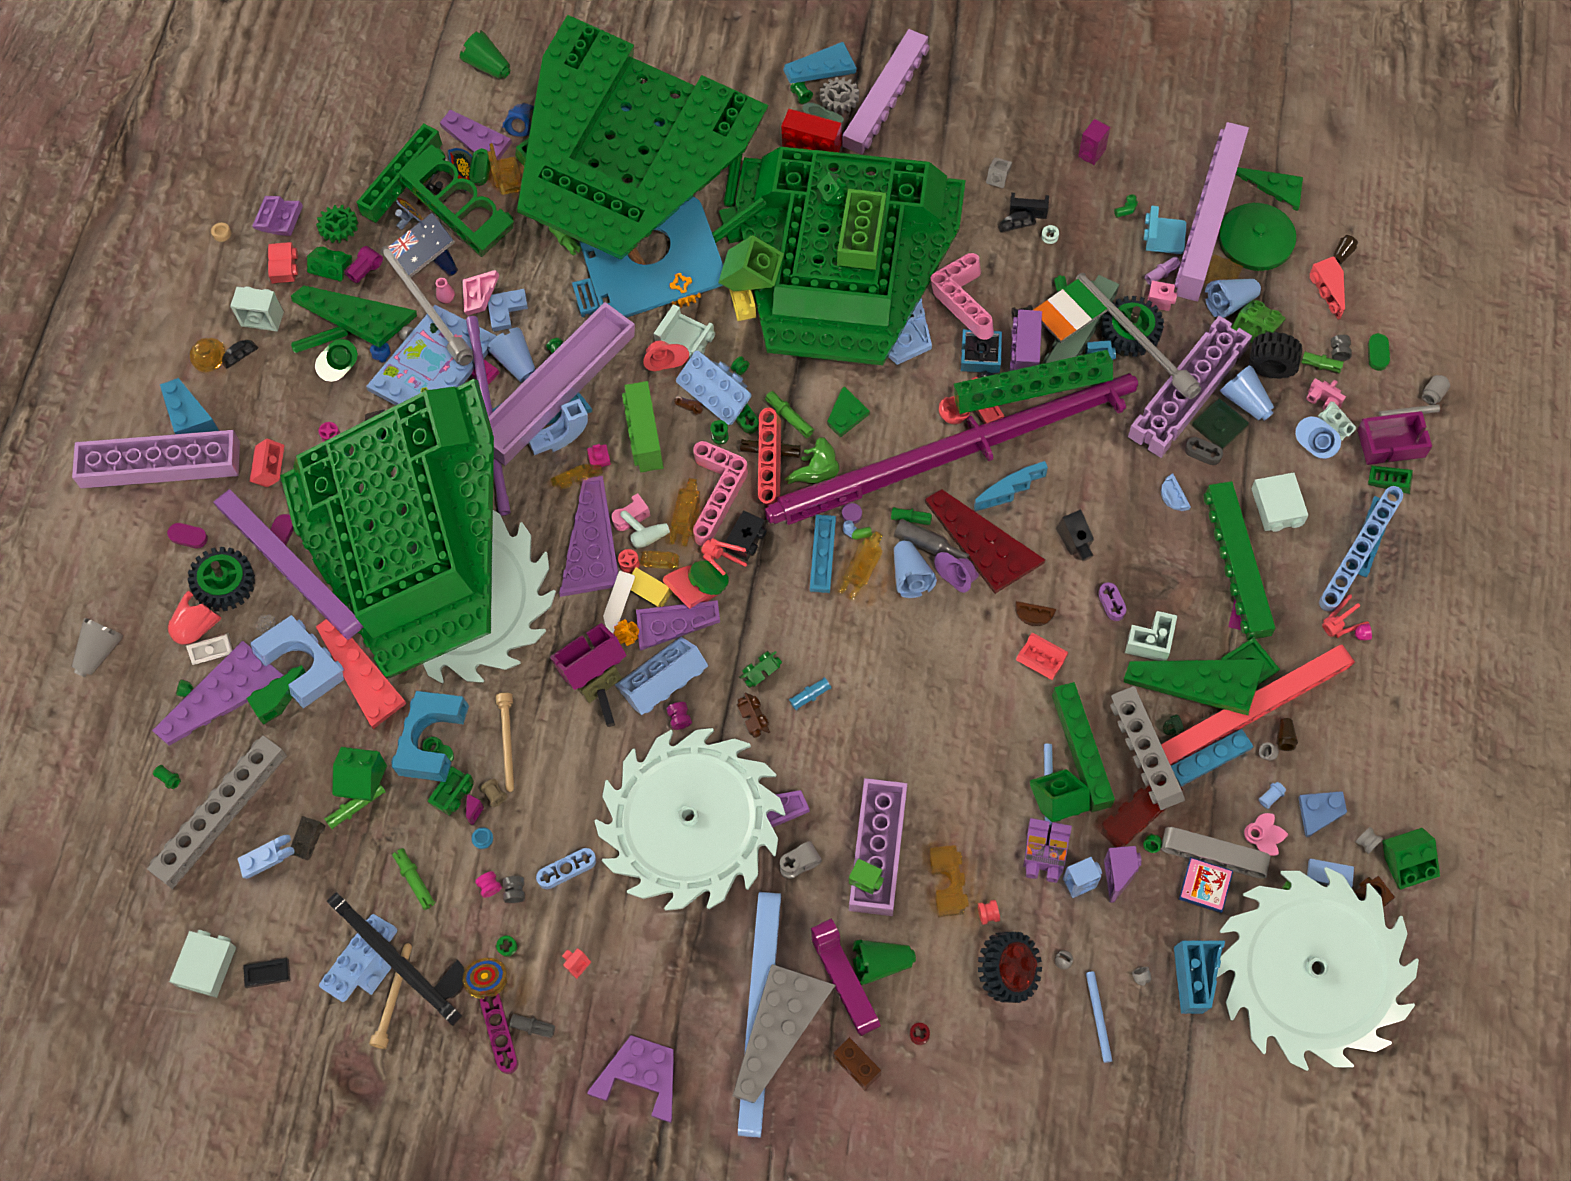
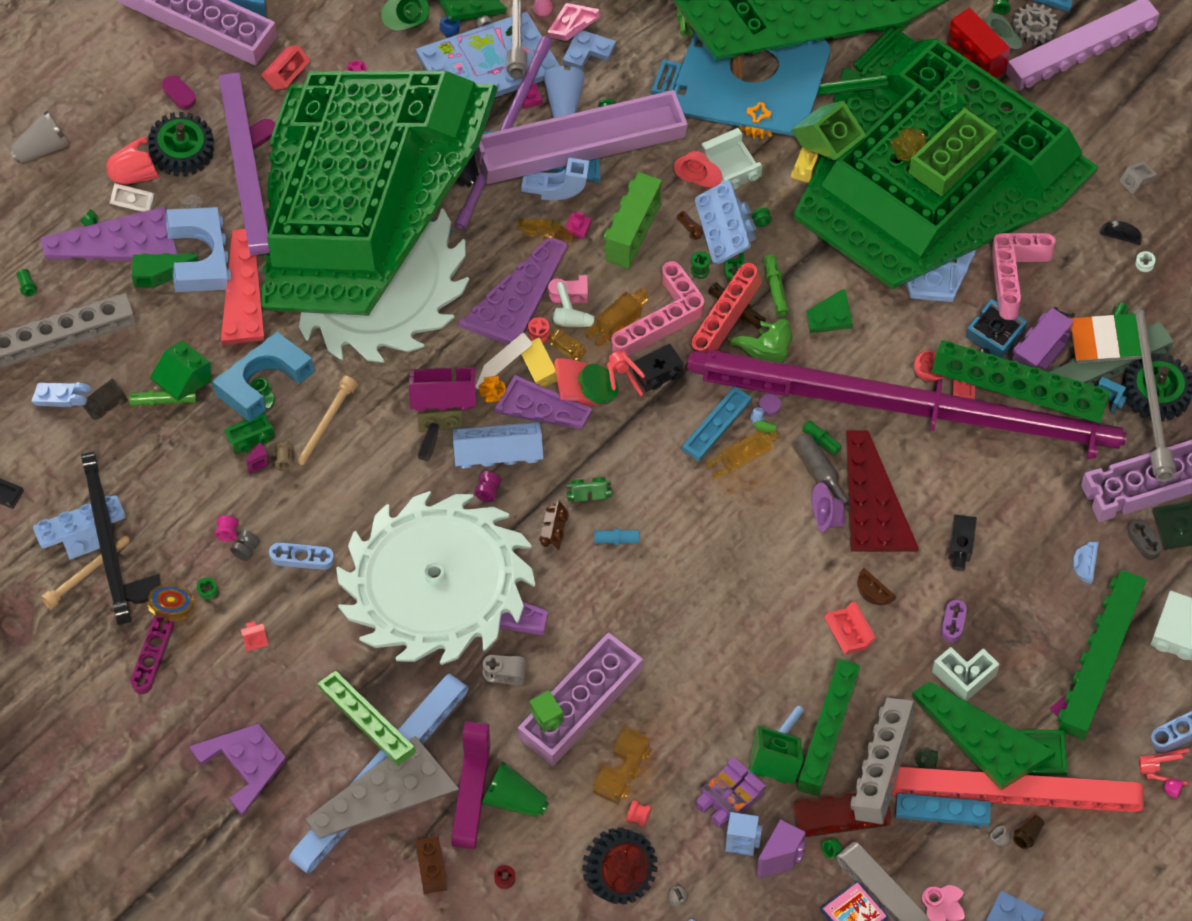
camera: 30 degrees right, 5 degrees down
bright green pin [392,848,436,910] -> none
dark azure plate [472,828,493,849] -> none
dark grey axle [510,1013,555,1038] -> none
light blue cone [894,540,937,598] -> none
dark azure slope [974,461,1048,511] -> none
black hinge [1009,192,1049,219] -> none
light blue pin [1258,782,1286,809] -> none
none -> plate [317,671,416,766]
none -> clear yellow brick [890,127,927,161]

